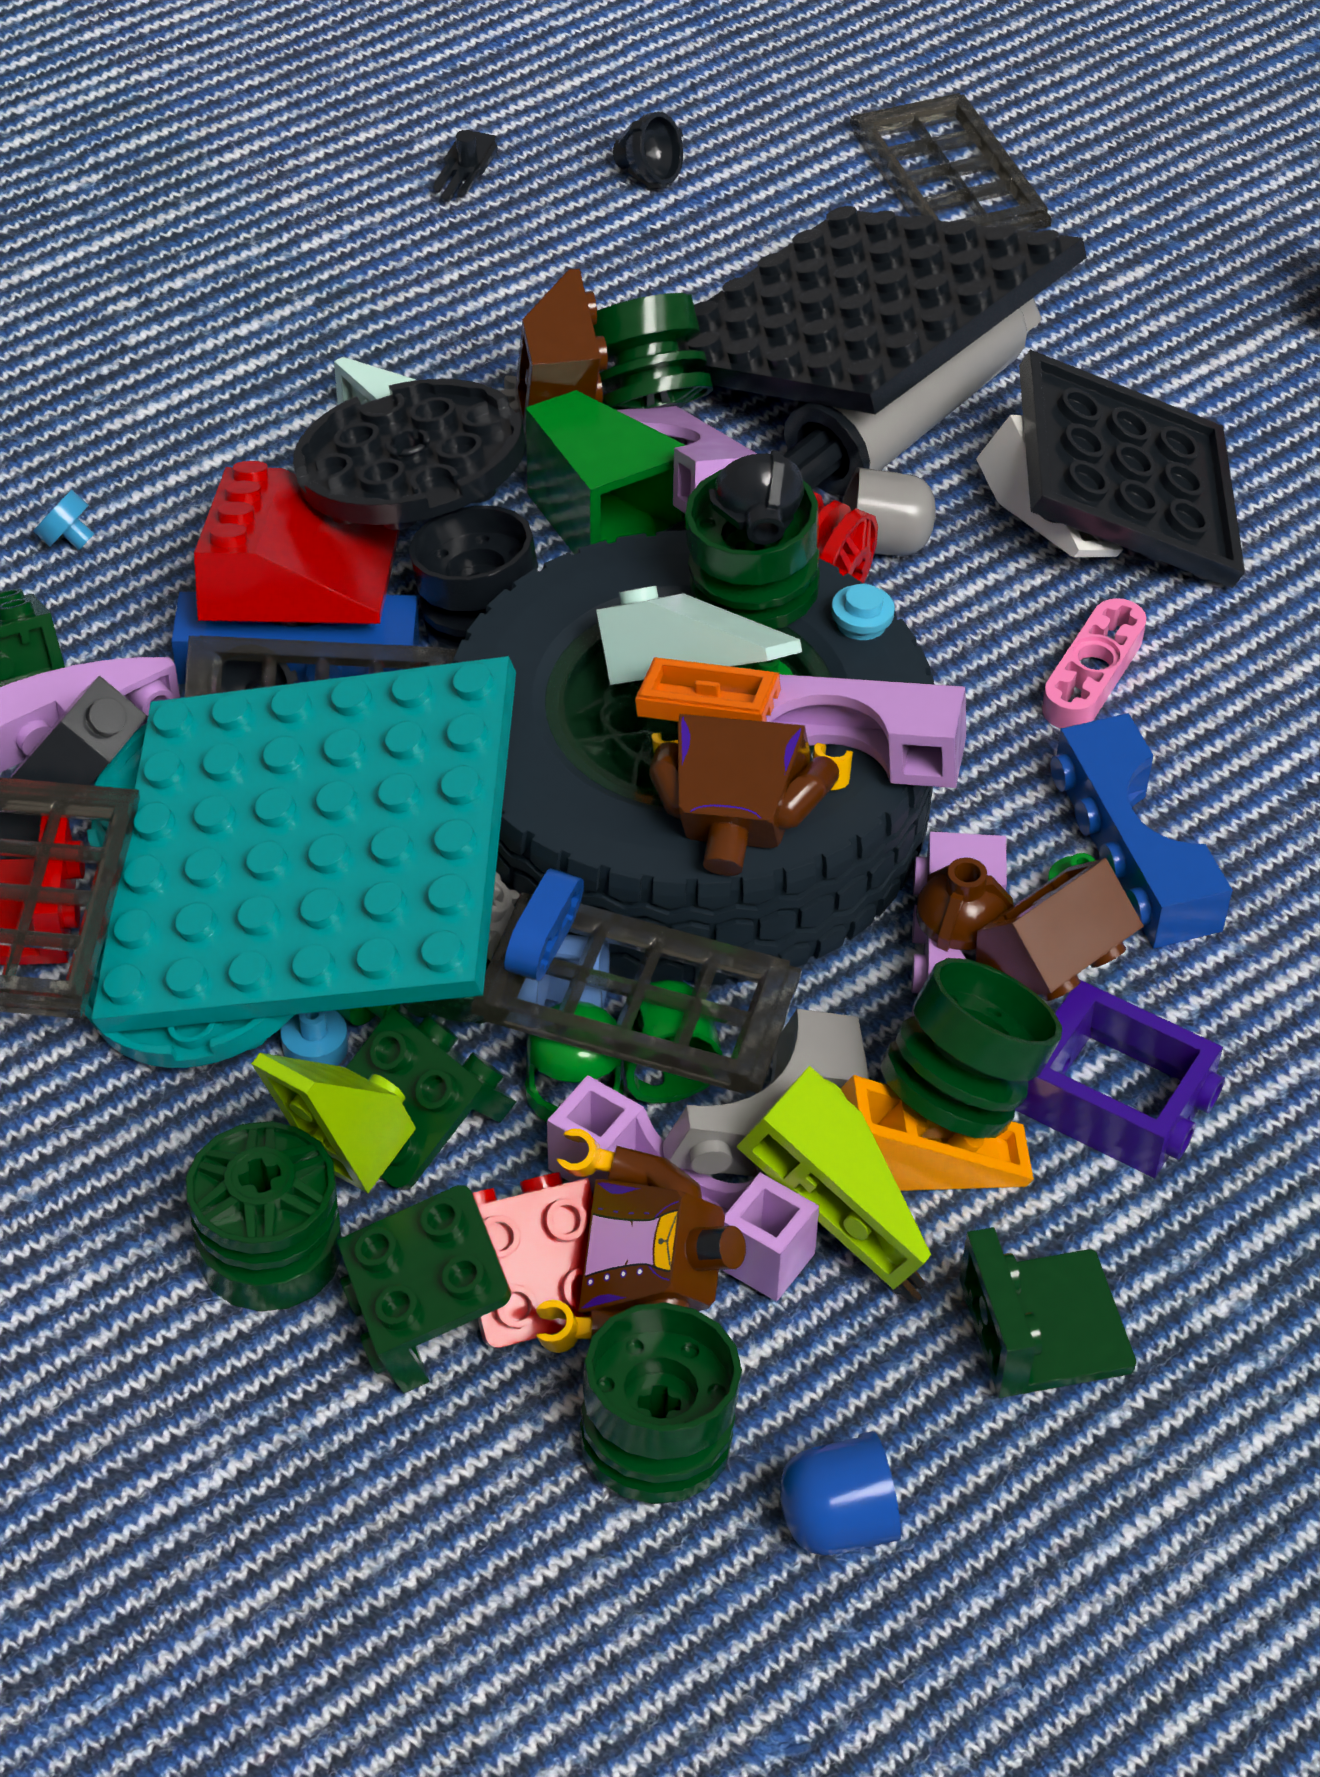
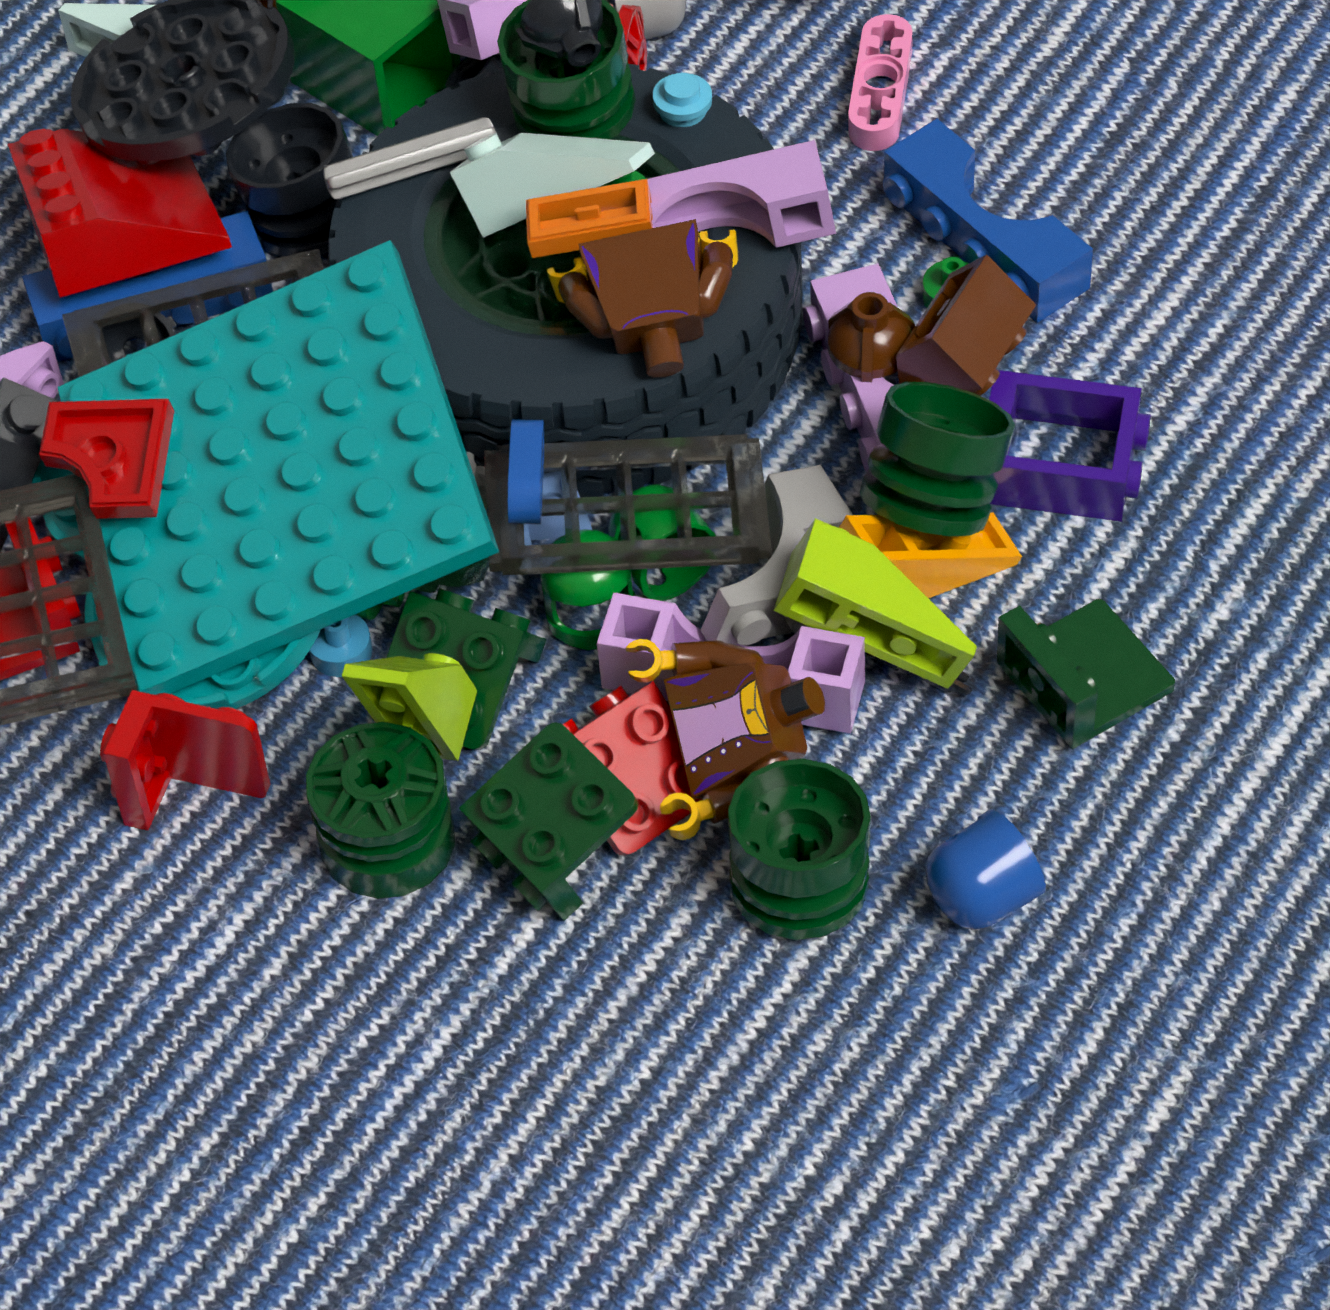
camera: 15 degrees left, 5 degrees up
none -> red tile [39,399,175,519]
none -> red bracket [100,690,271,831]
none -> light grey axle [323,117,496,200]

